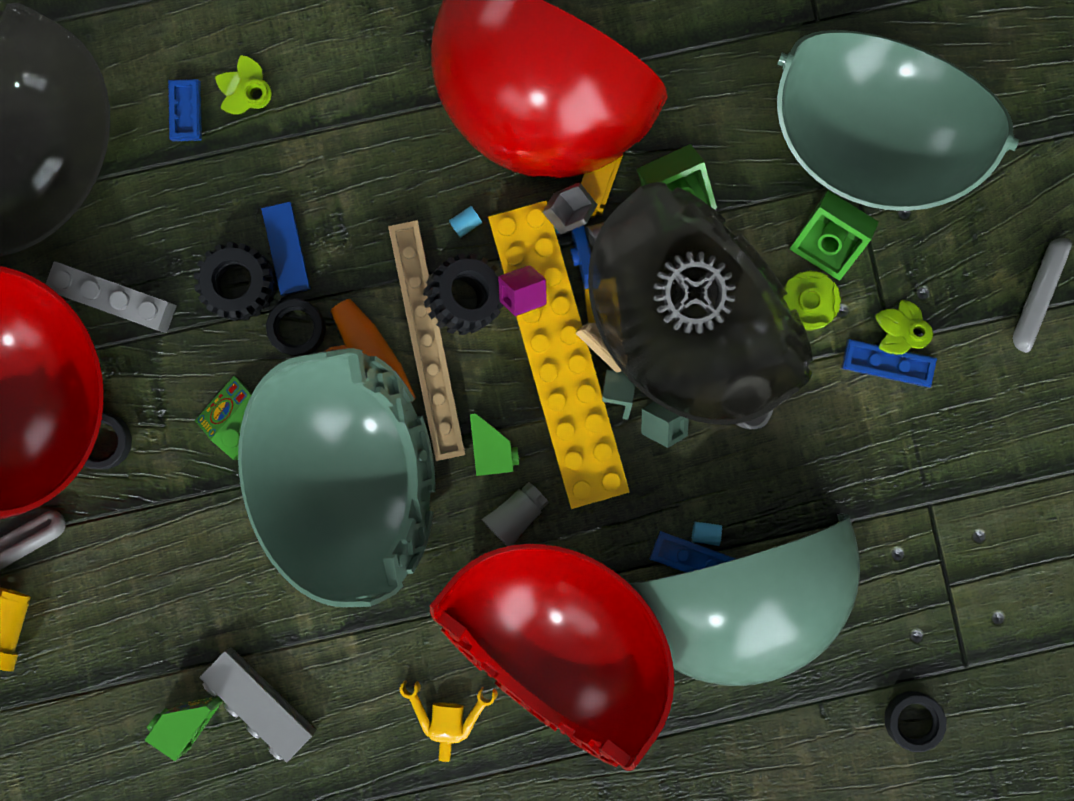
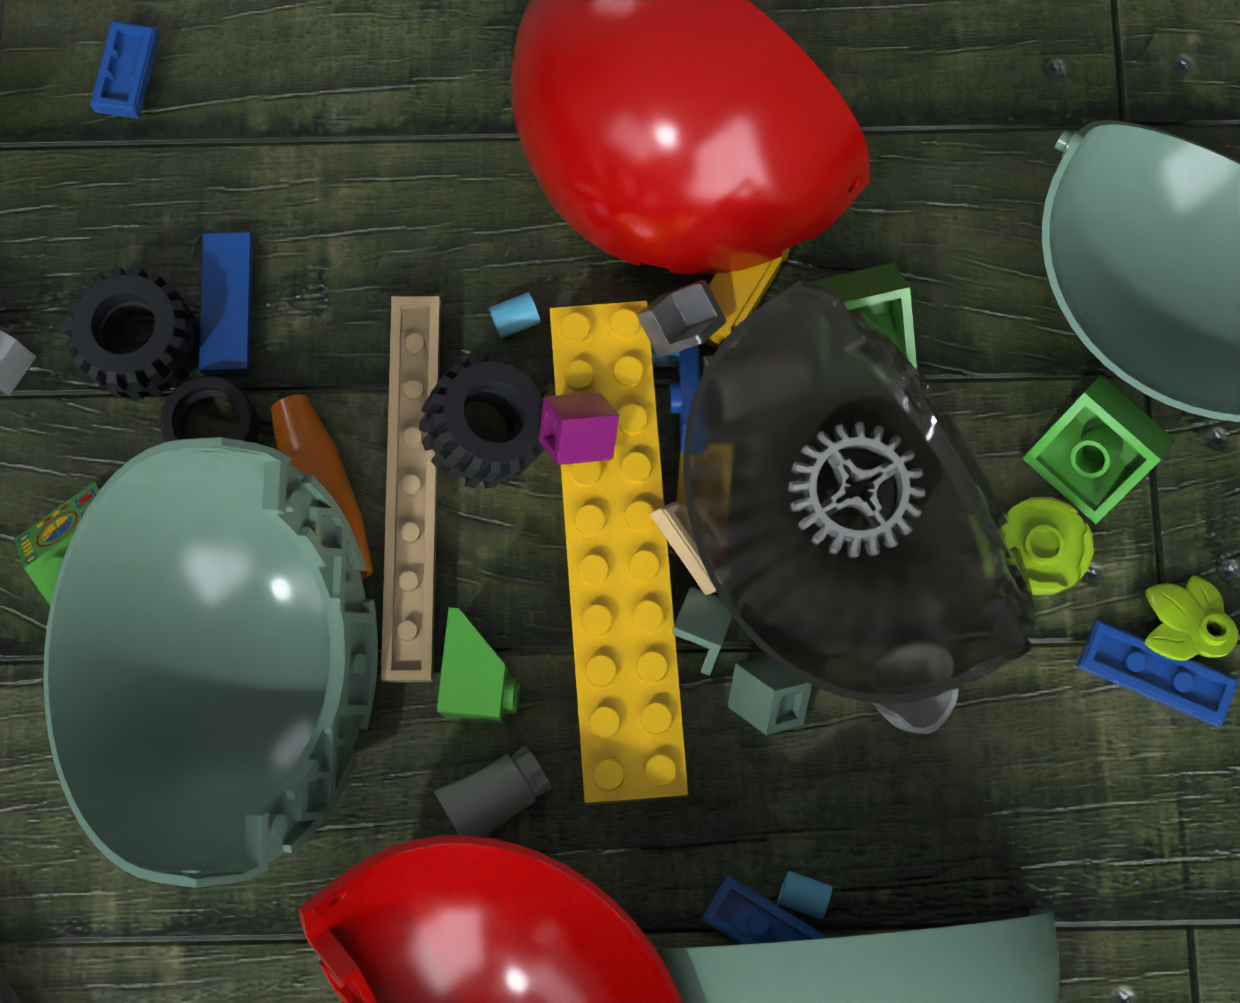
camera: 15 degrees right, 10 degrees down
lime plate [215,55,272,115] -> none

